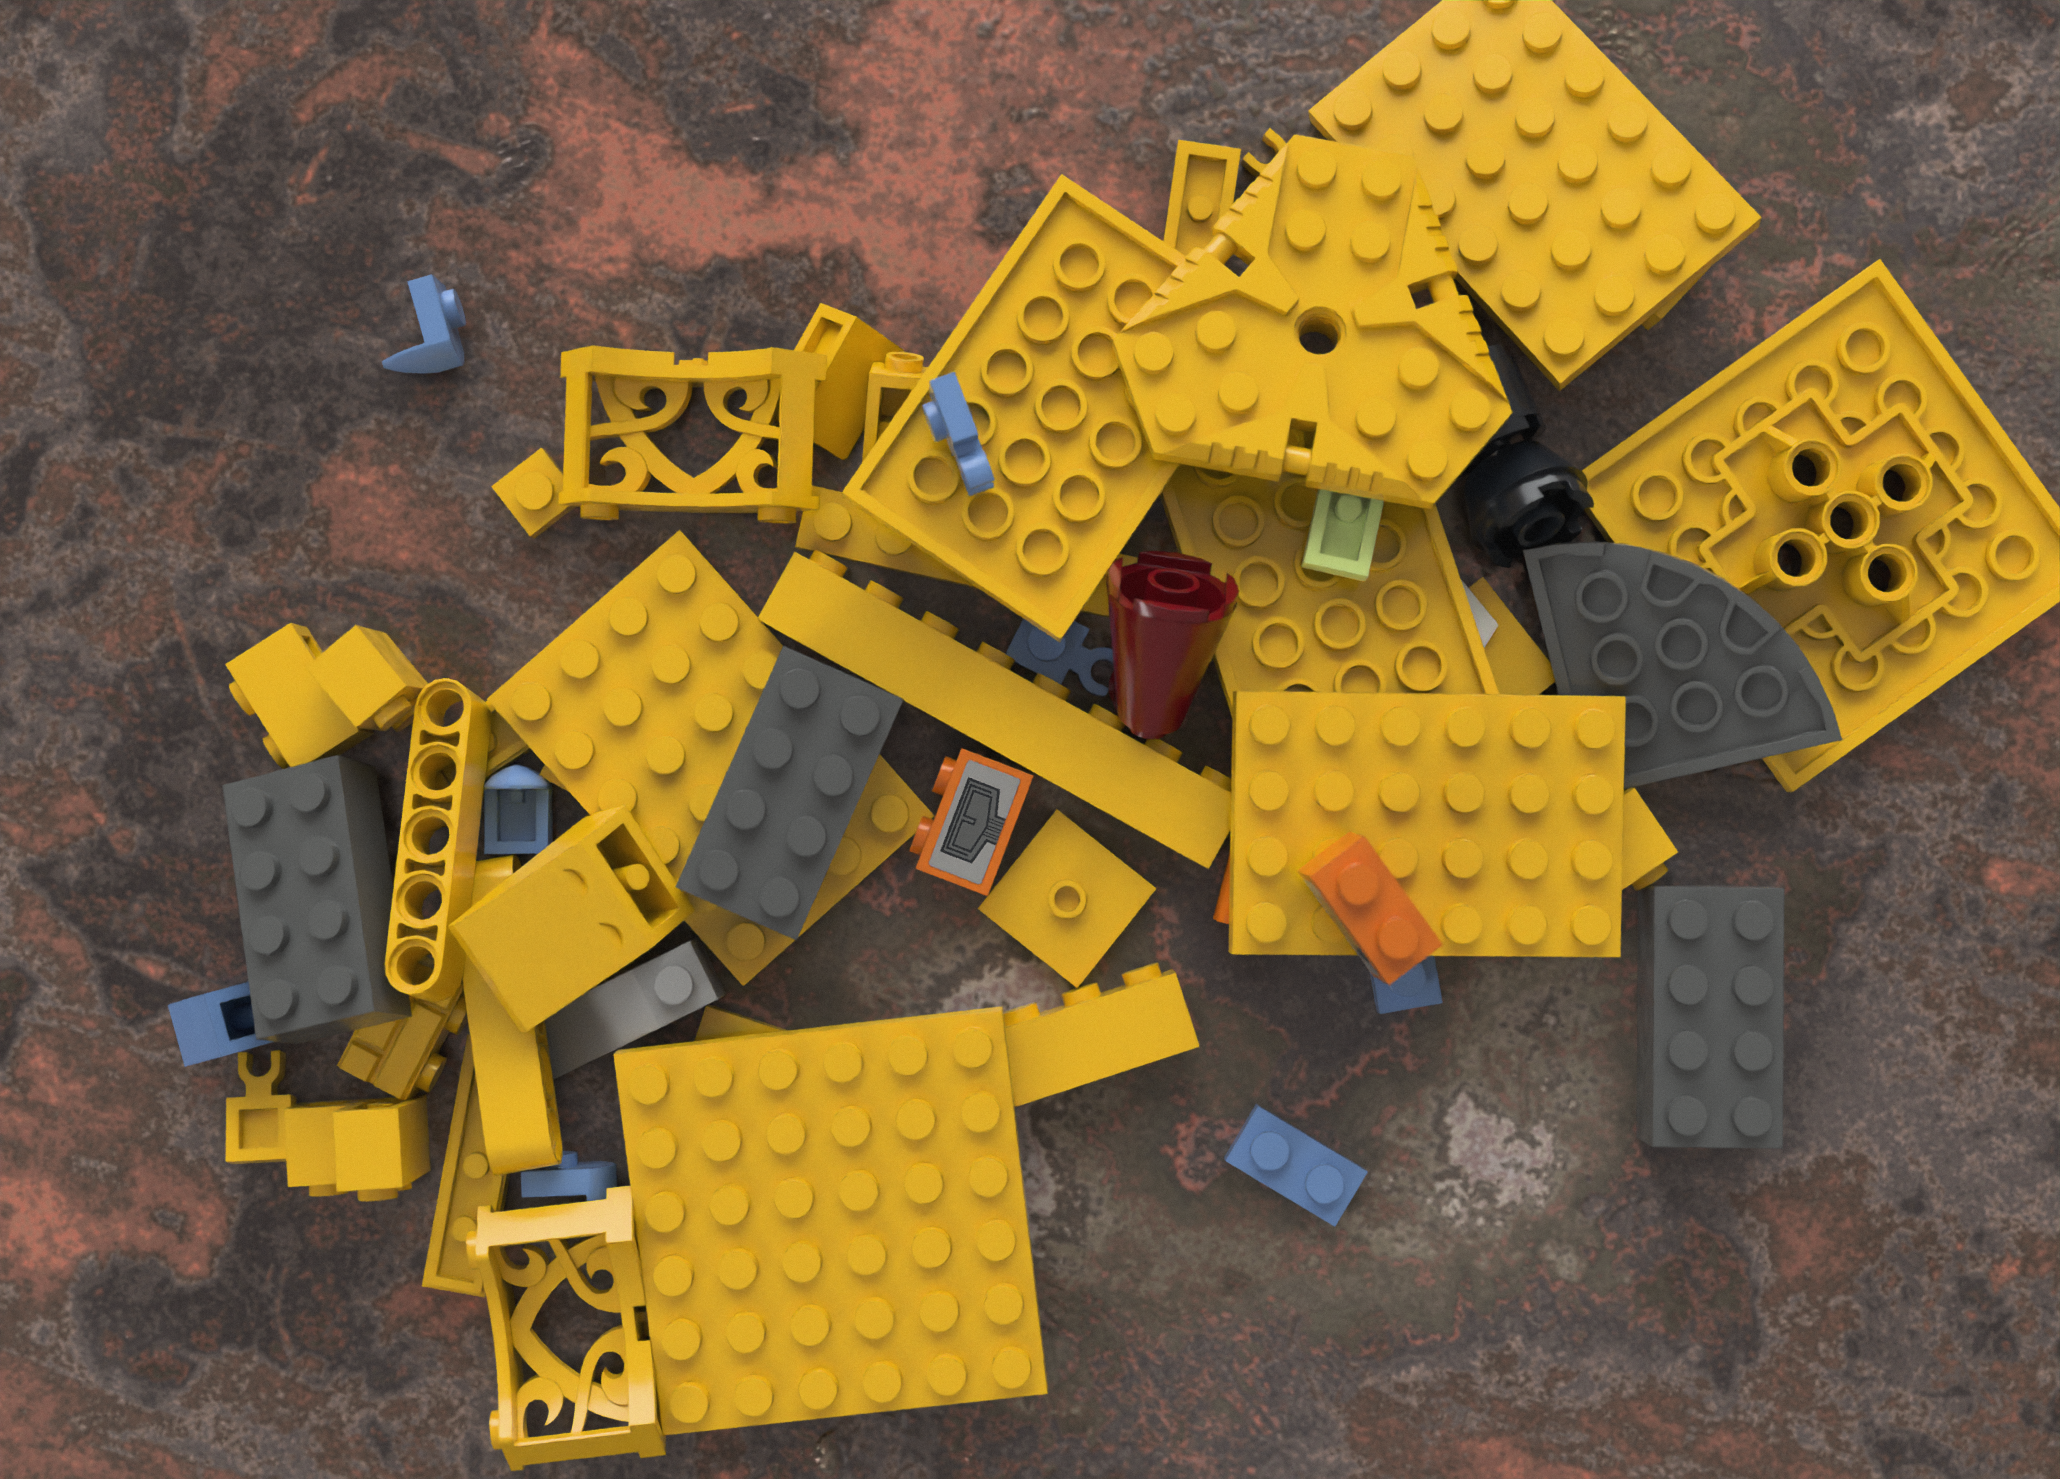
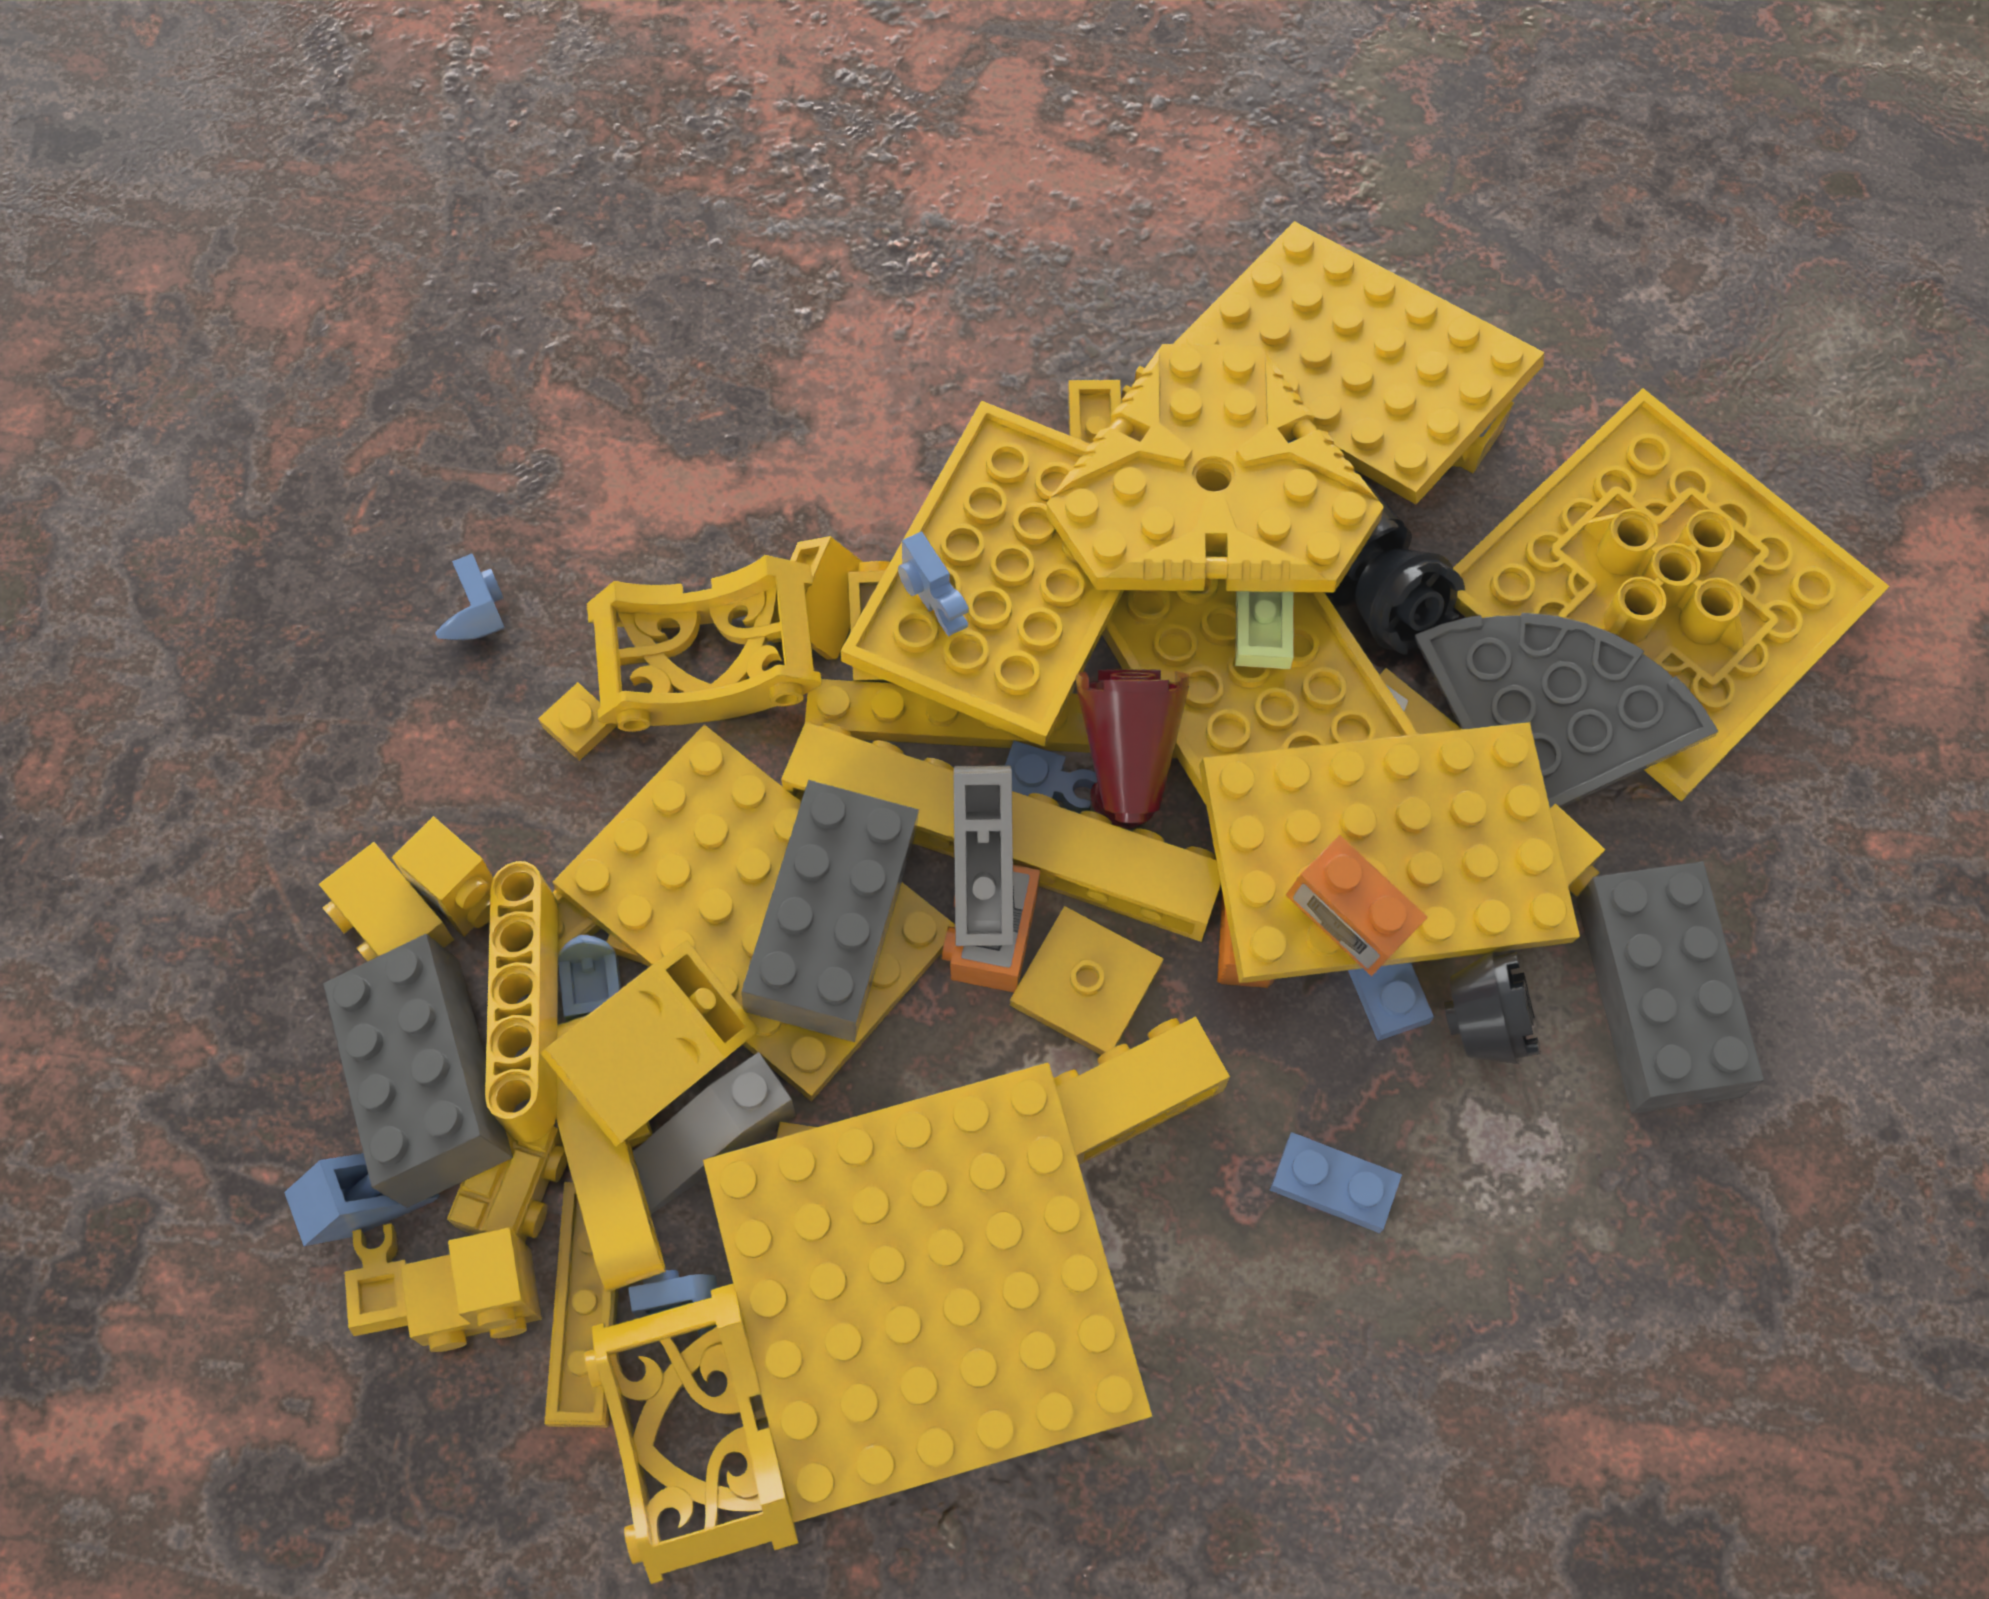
camera: 15 degrees left, 20 degrees down
none -> light grey slope [953,765,1013,946]
none -> black cone [1444,951,1541,1064]

